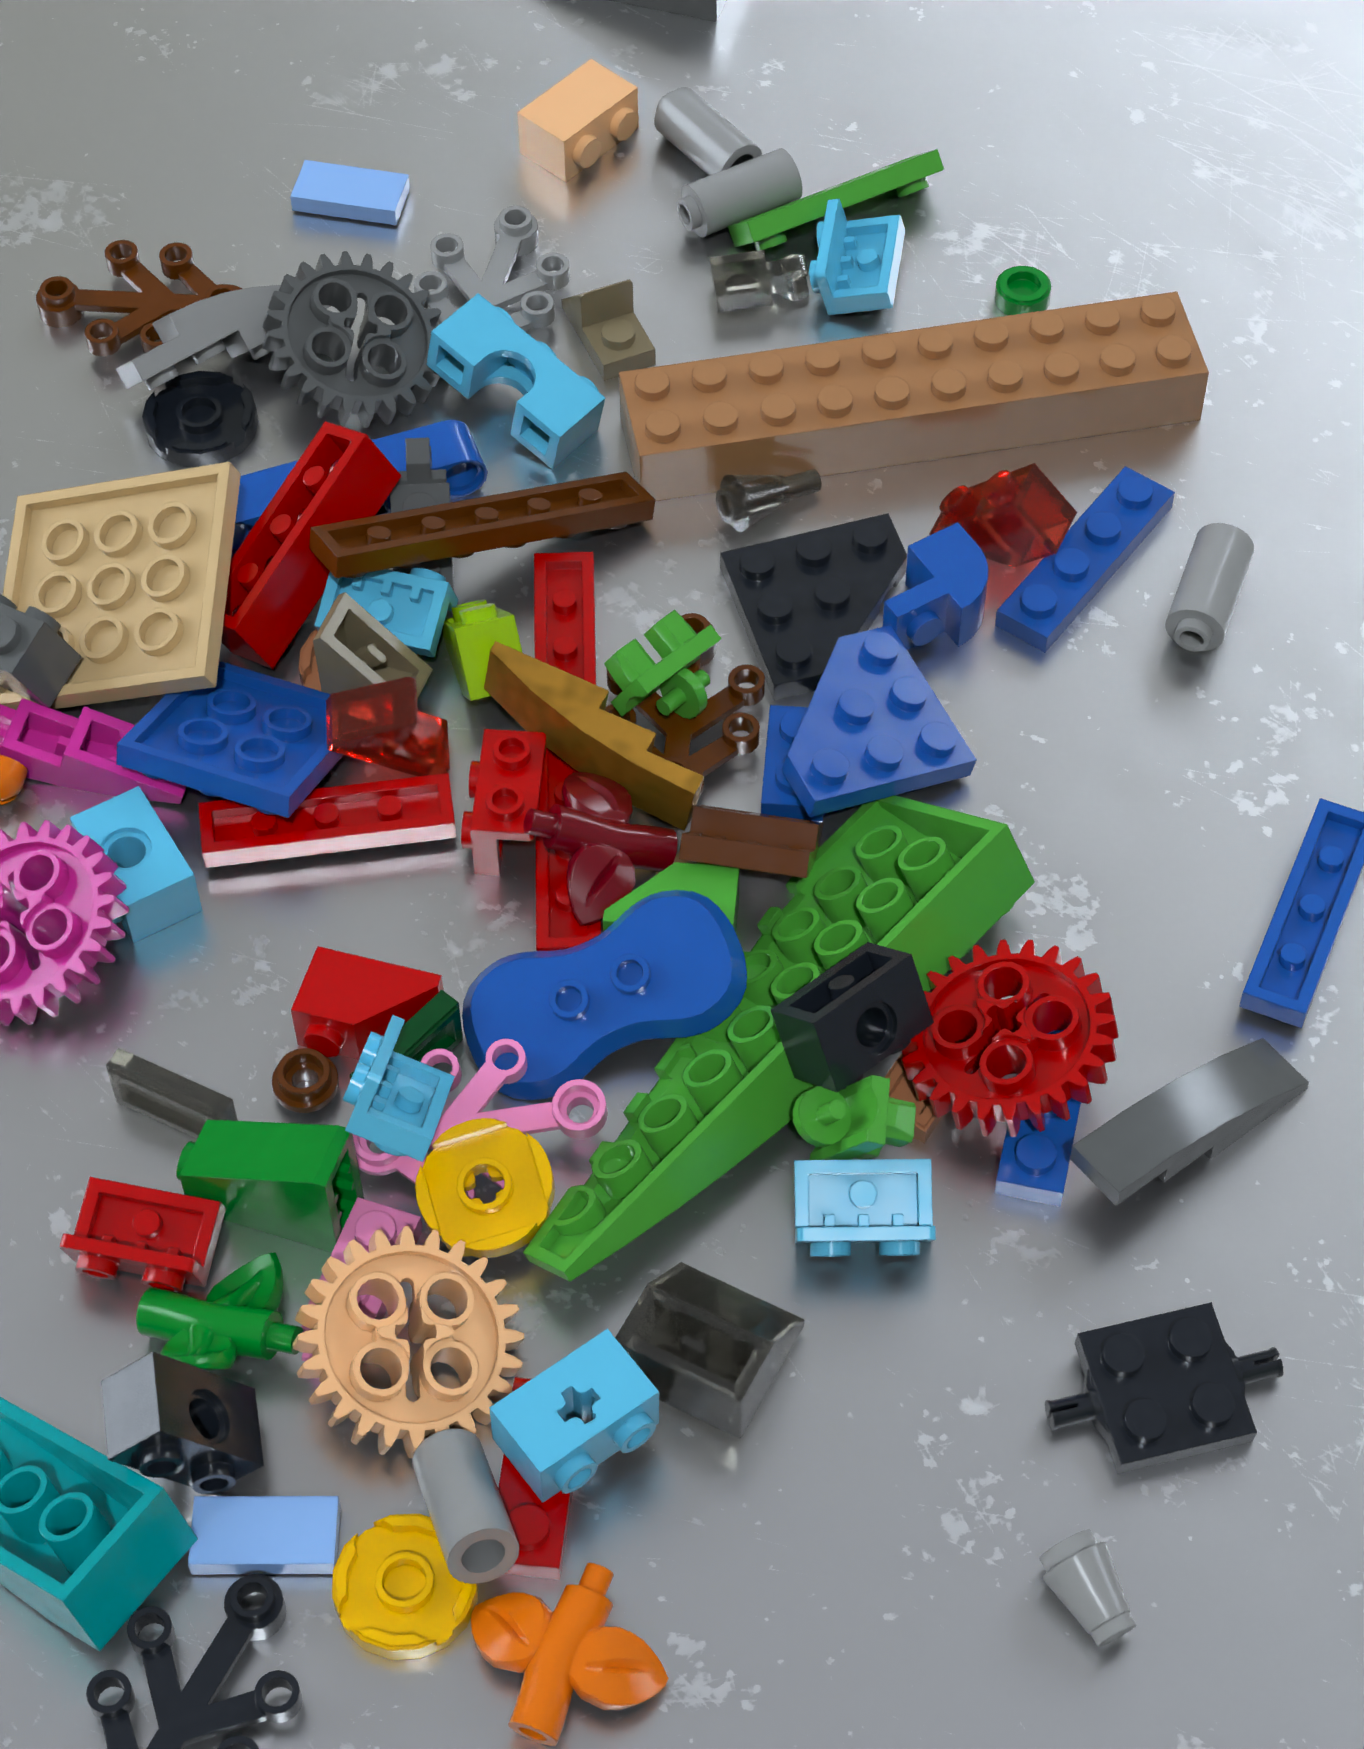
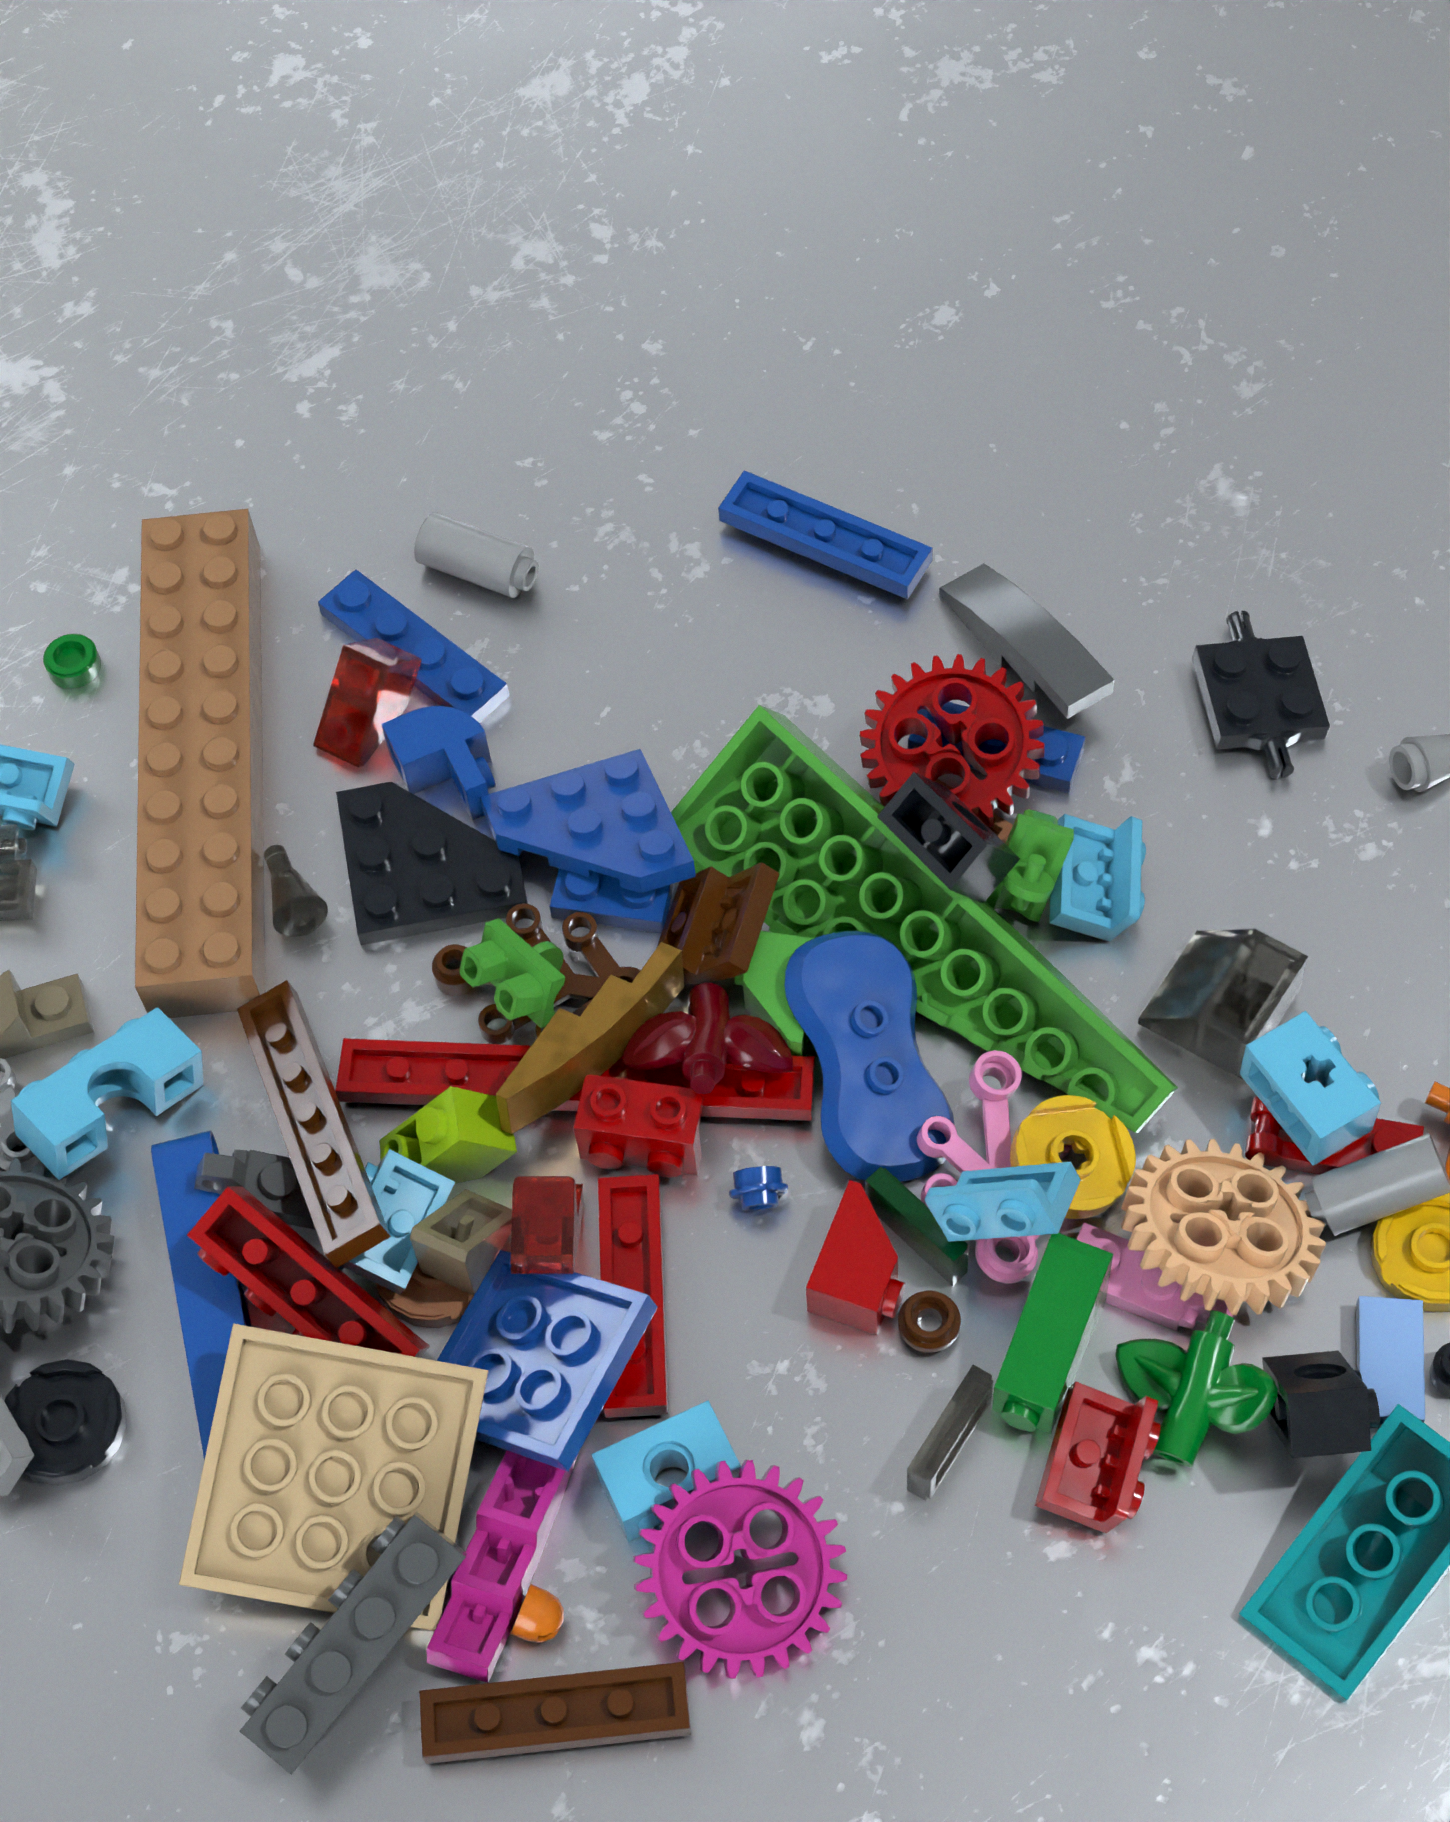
camera: 80 degrees left, 5 degrees up
none -> blue plate [729,1166,788,1211]

